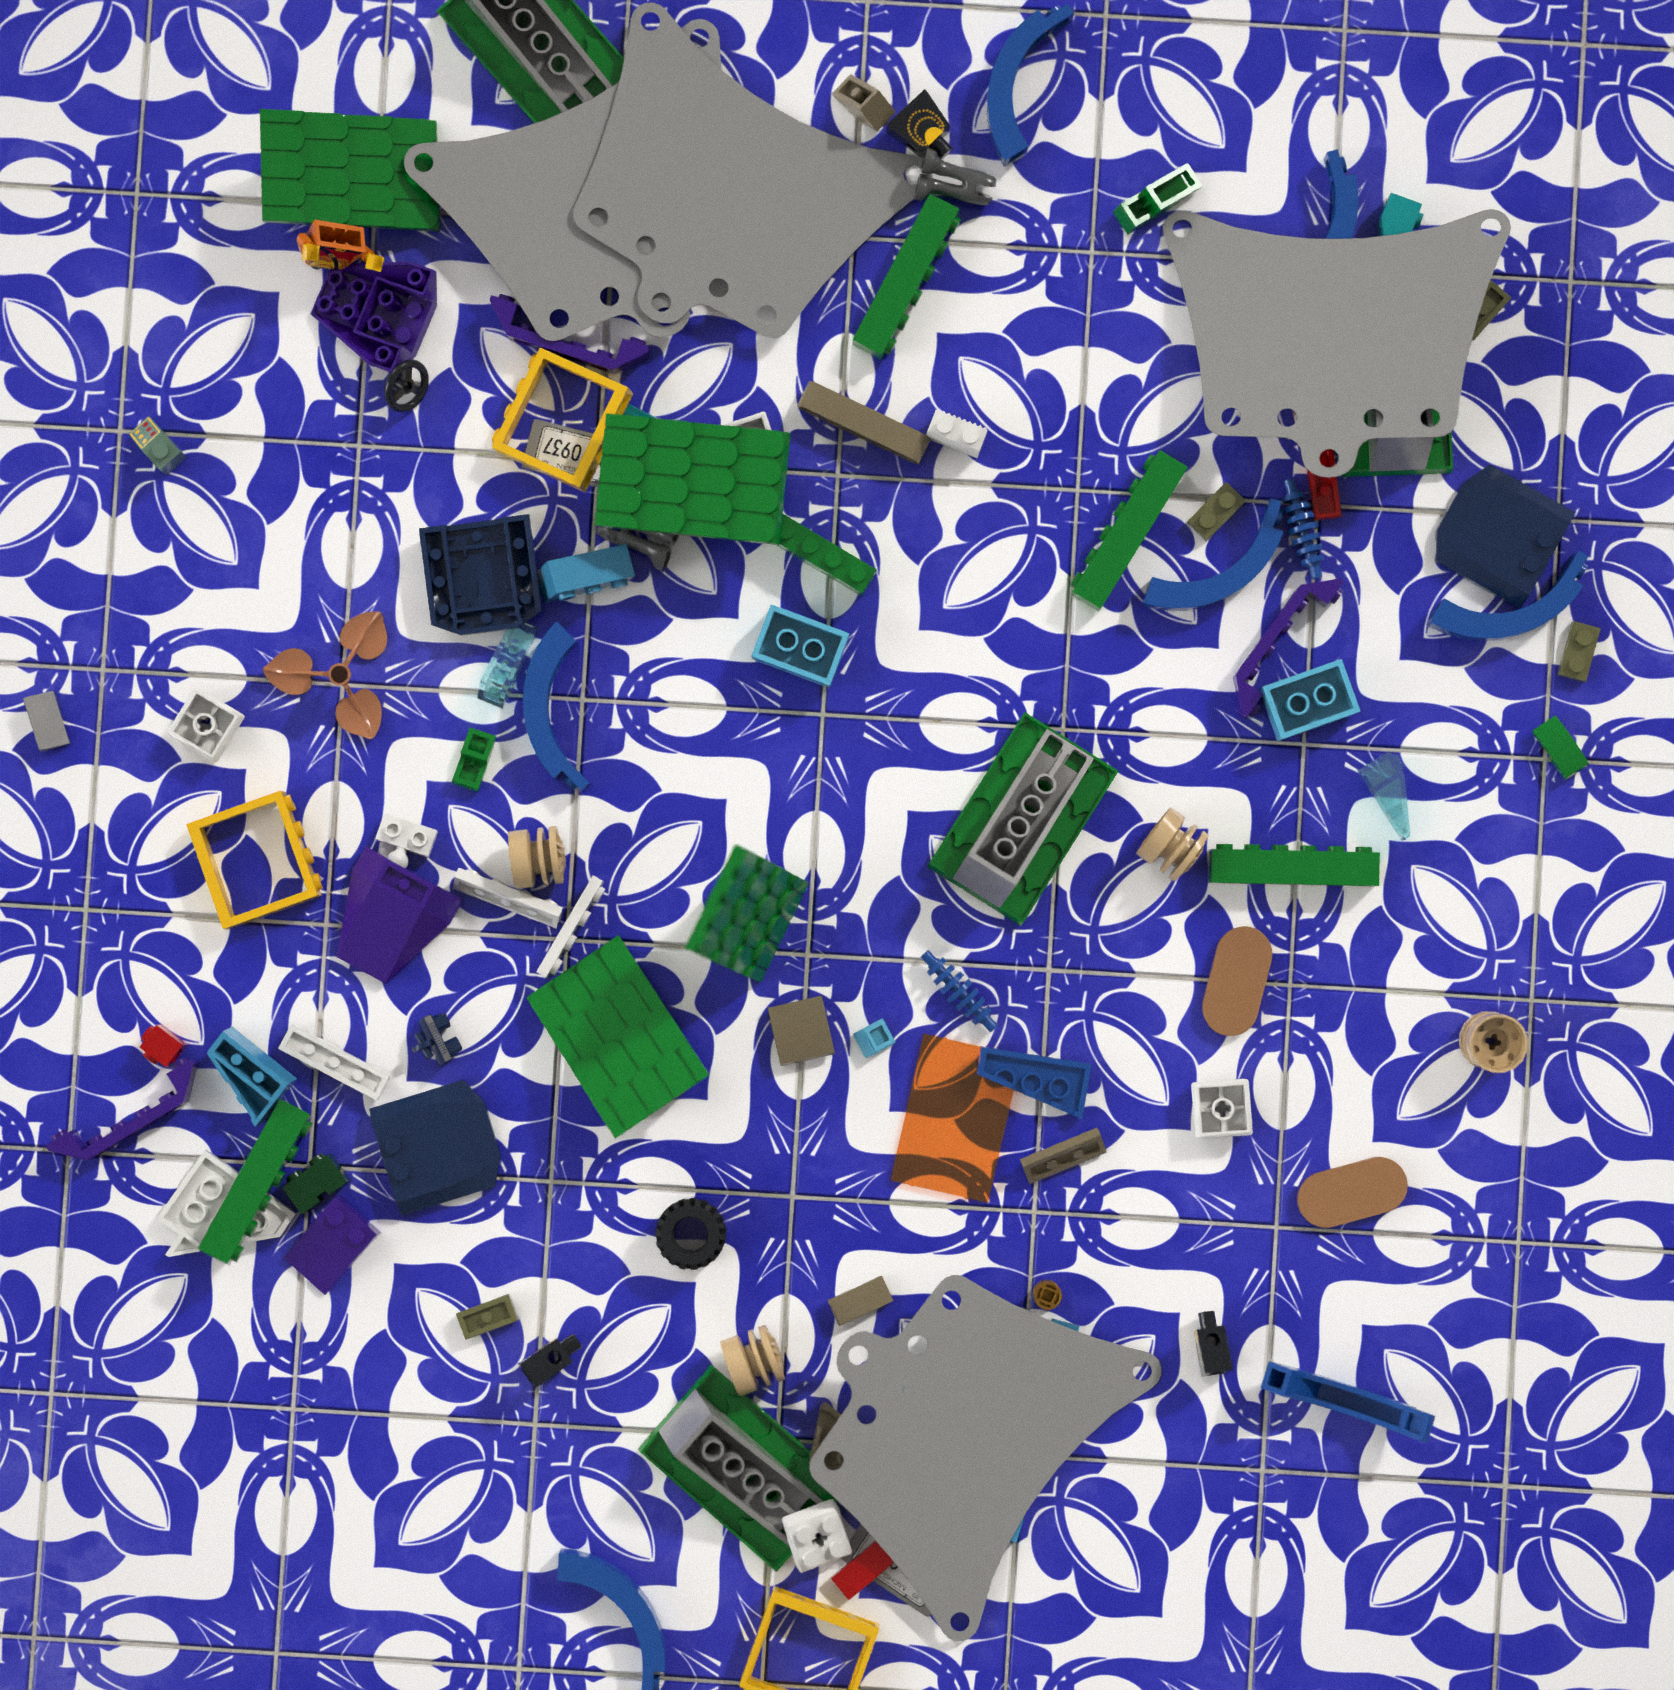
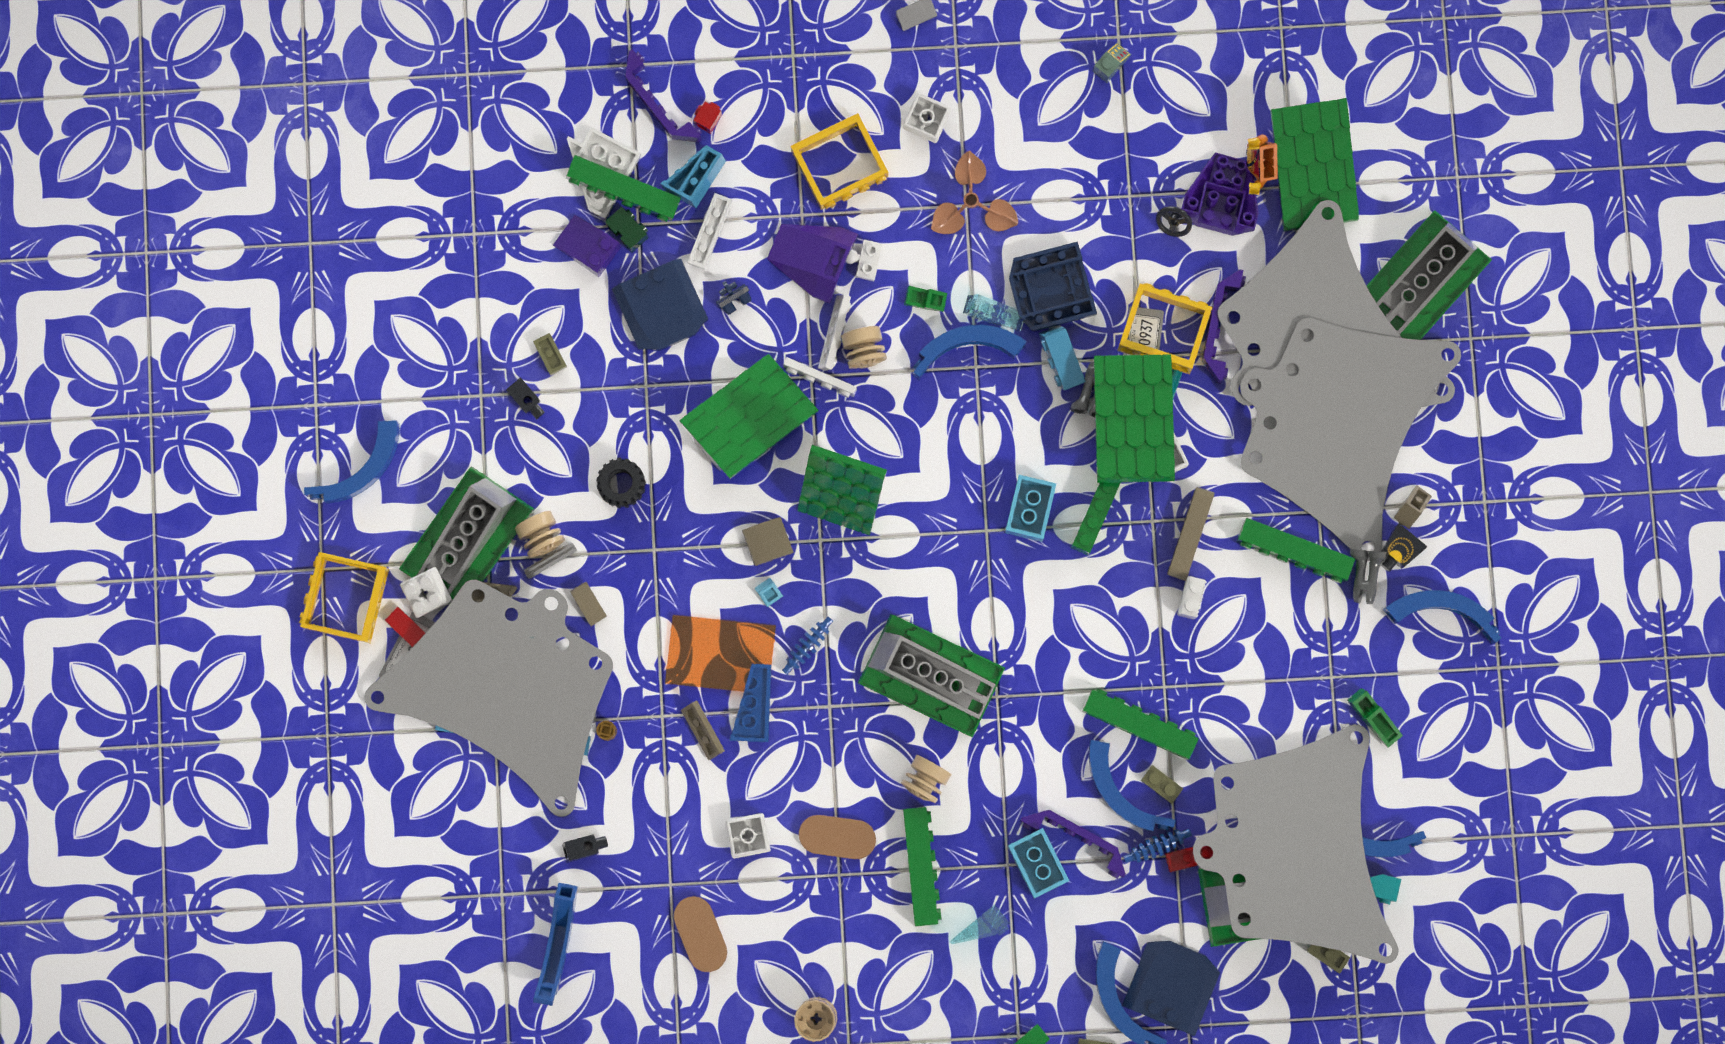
camera: 80 degrees right, 5 degrees down
none -> light grey axle [524,542,577,579]

